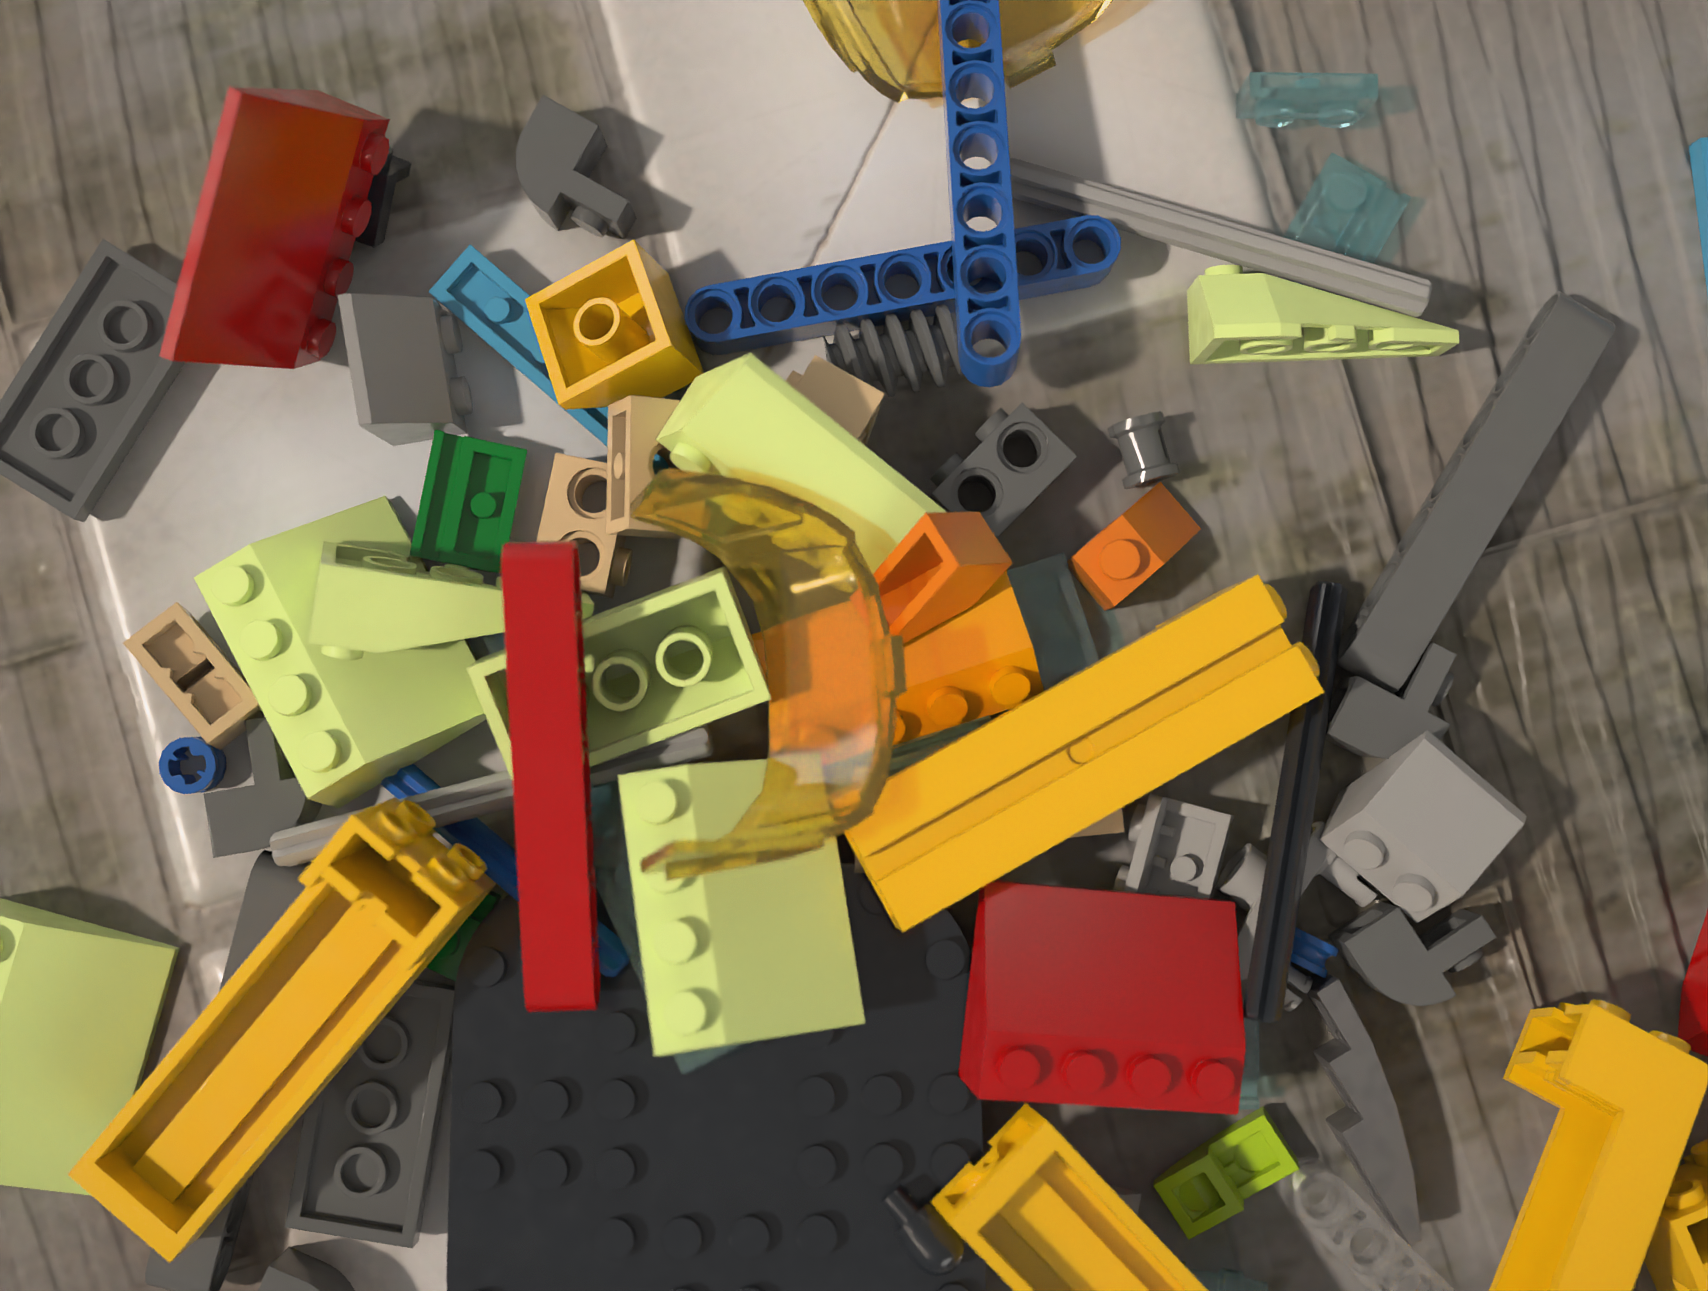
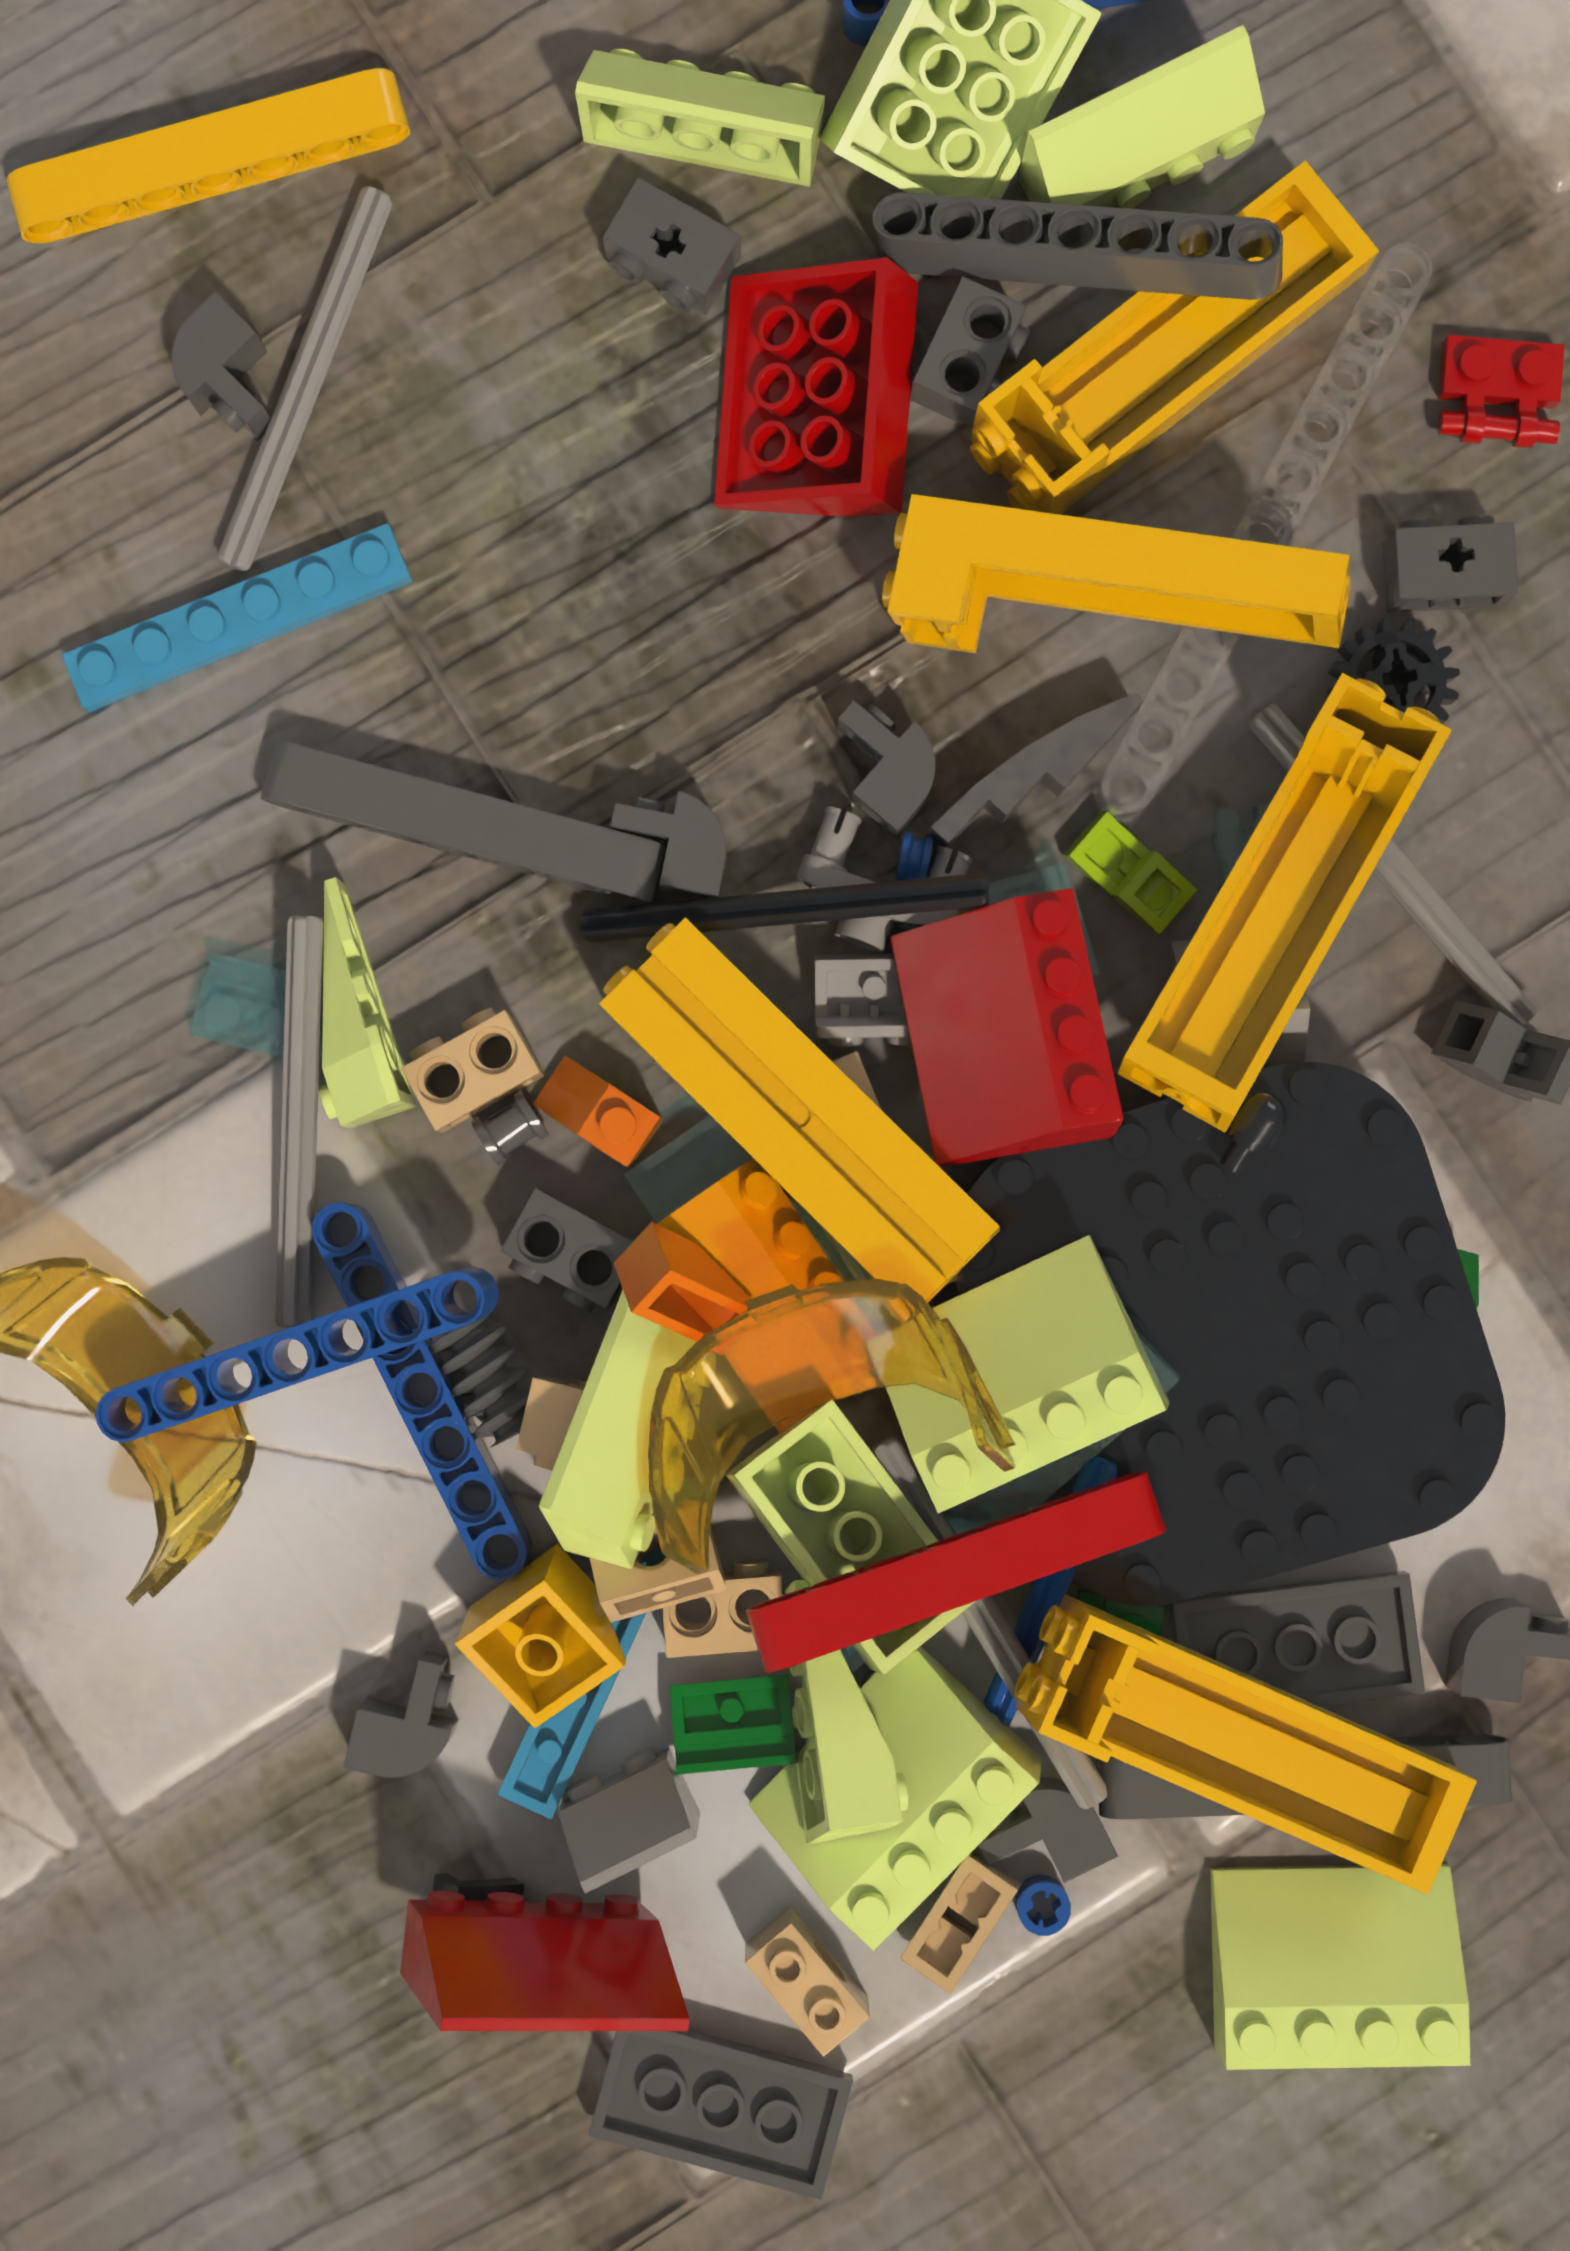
camera: 110 degrees left, 0 degrees up
clear light blue plate [1236,72,1378,128] -> none
light grey slope [1319,730,1527,923] -> none
none -> tan brick [400,1008,545,1133]
none -> tan brick [745,1905,870,2057]

